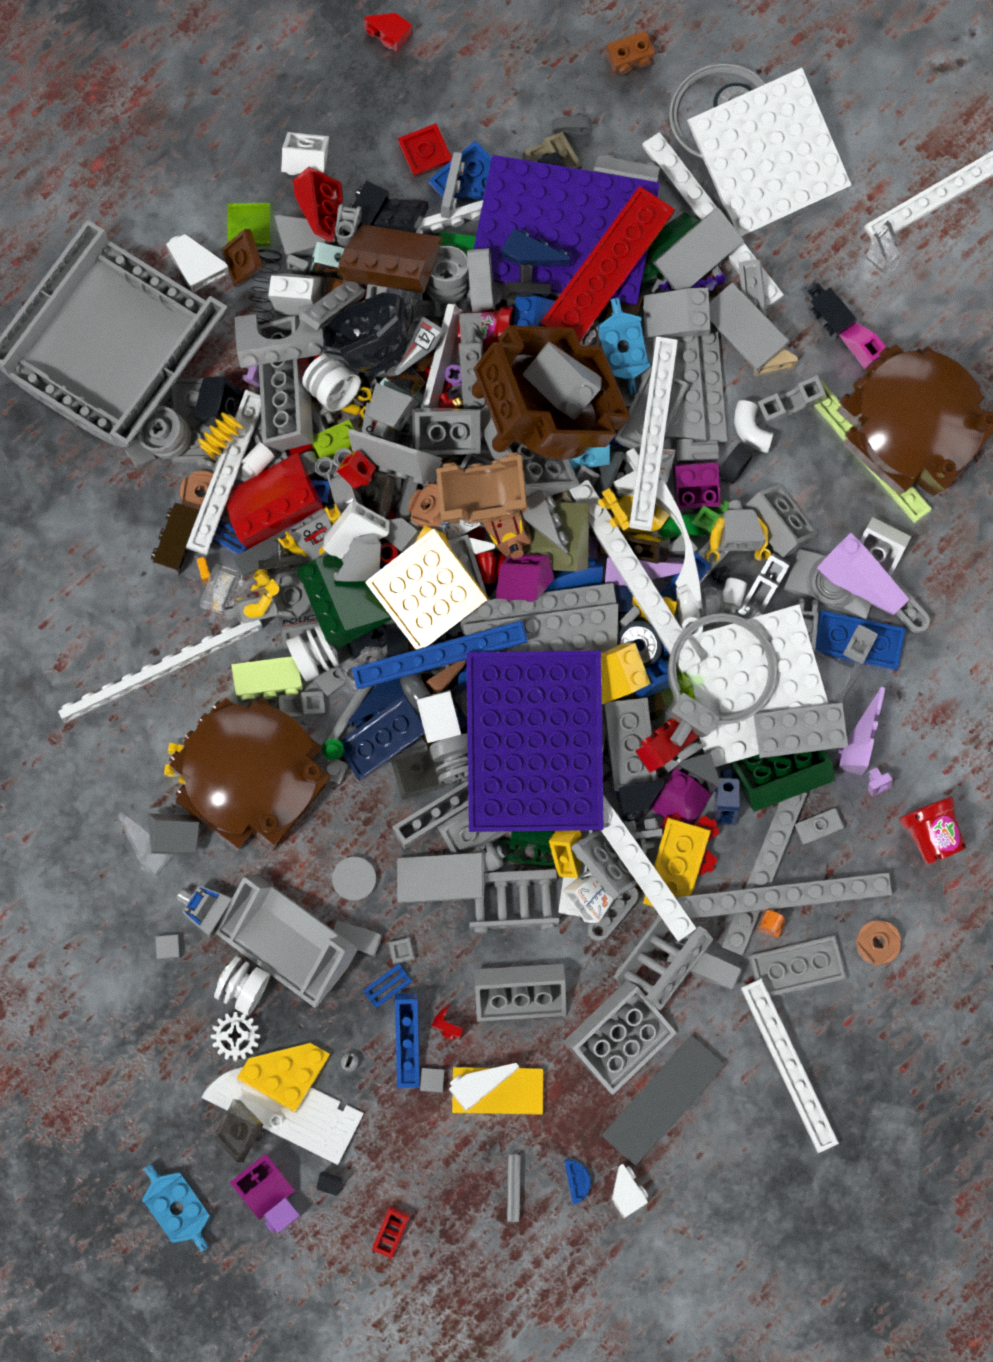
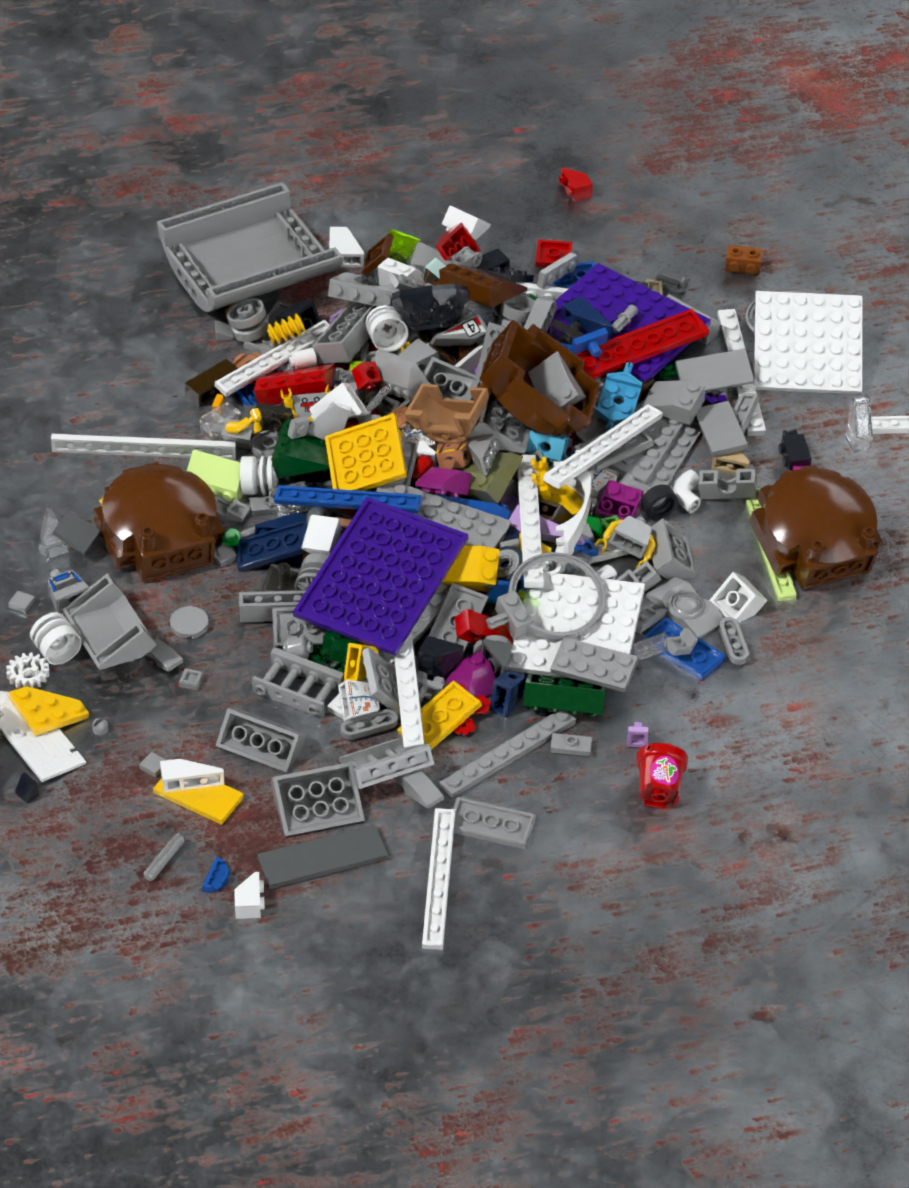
camera: 30 degrees right, 30 degrees down
blue tile [363,964,412,1009] -> none
red slope [371,1205,411,1259] -> none
blue slope [395,993,420,1088] -> none
light grey tile [397,853,484,903] -> none
red plate [431,1004,463,1041] -> none
light grey plate [676,873,892,919] -> none
black plate [711,565,732,583] -> none
orange leg [757,910,785,939] -> none
lavender wedge [816,533,909,615] -> none
lavender wedge [835,687,885,776] -> none
nougat plate [855,921,901,966] -> none
none -> light grey plate [287,416,310,439]
none -> blue tile [571,328,608,358]
none -> light grey axle [612,305,638,333]

